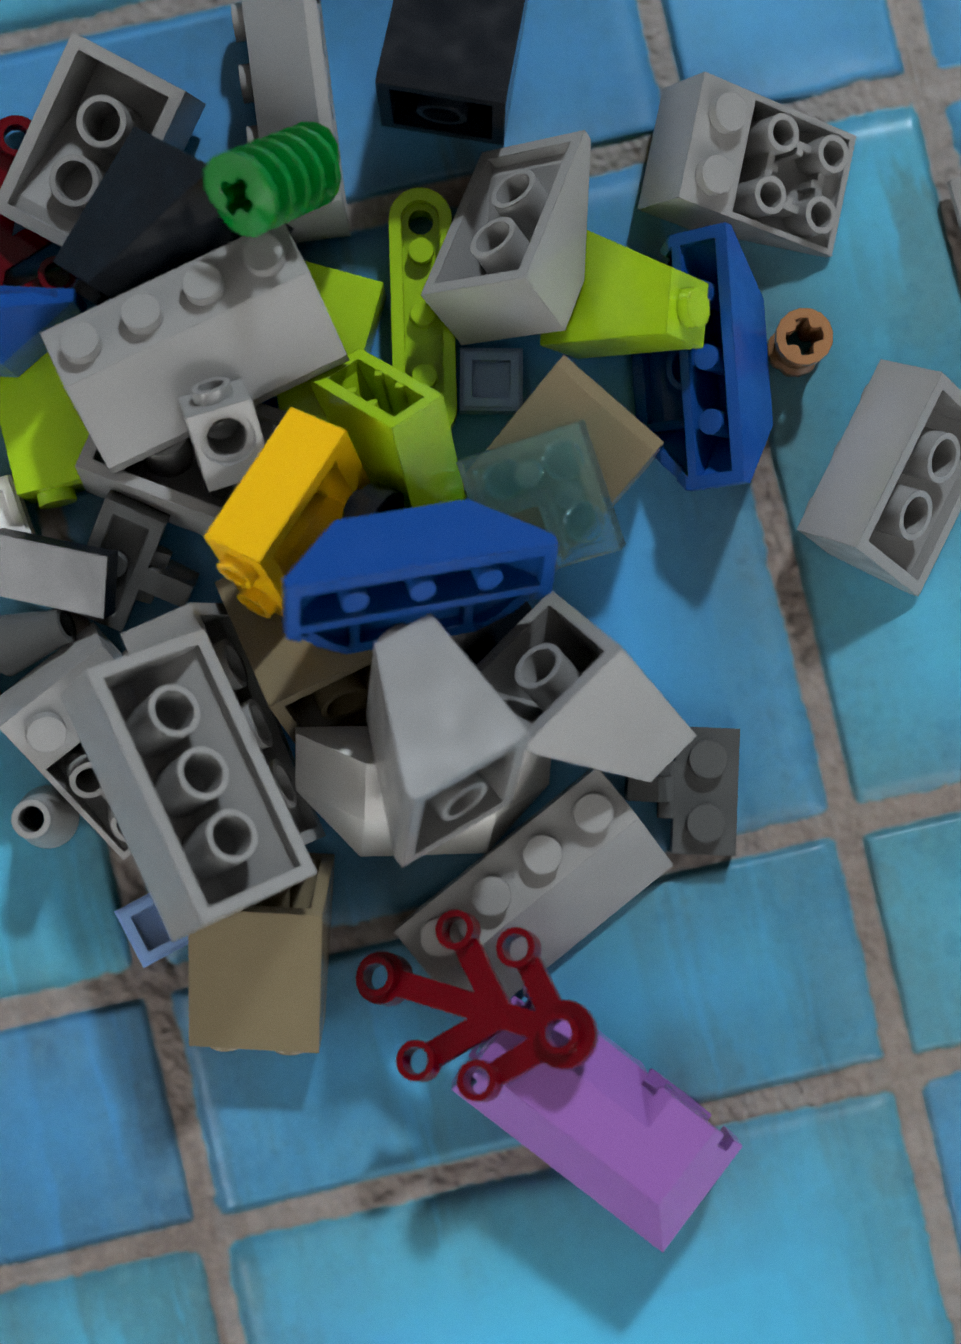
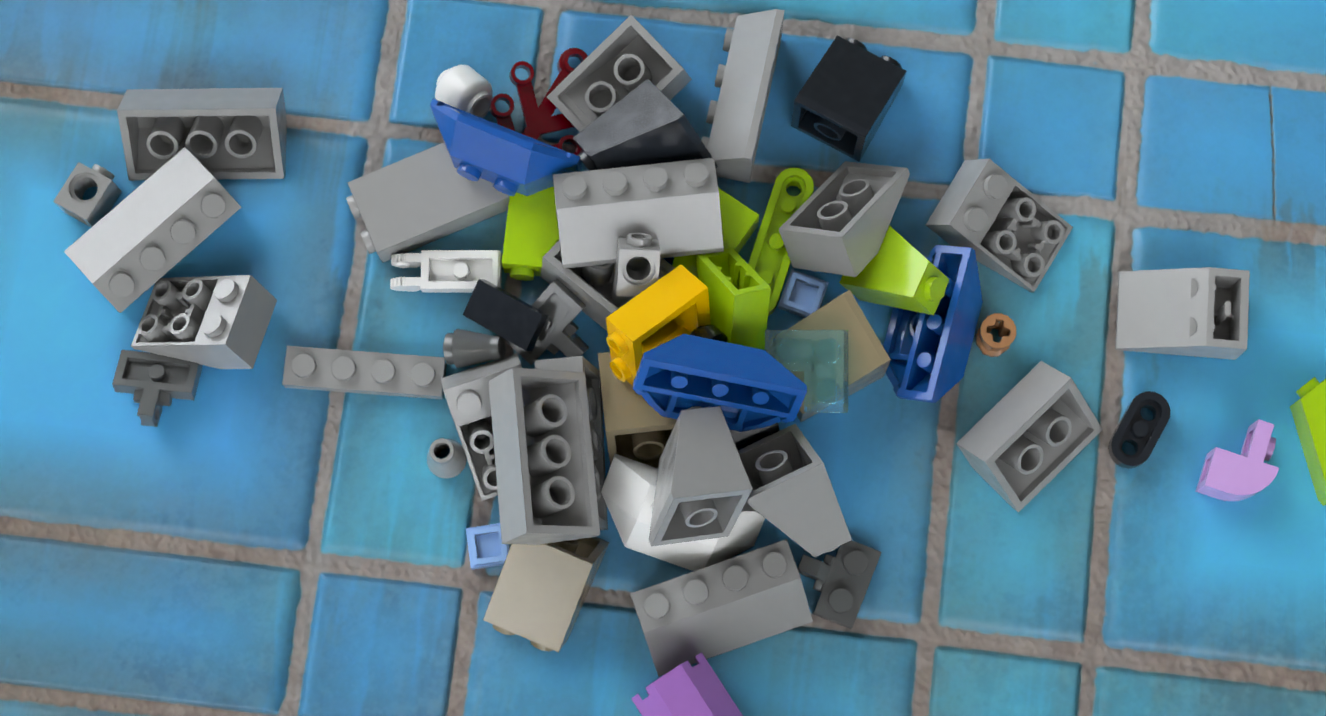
camera: 25 degrees right, 10 degrees down
green piece [203,121,341,237] -> none
dark red plant [356,909,598,1102] -> none

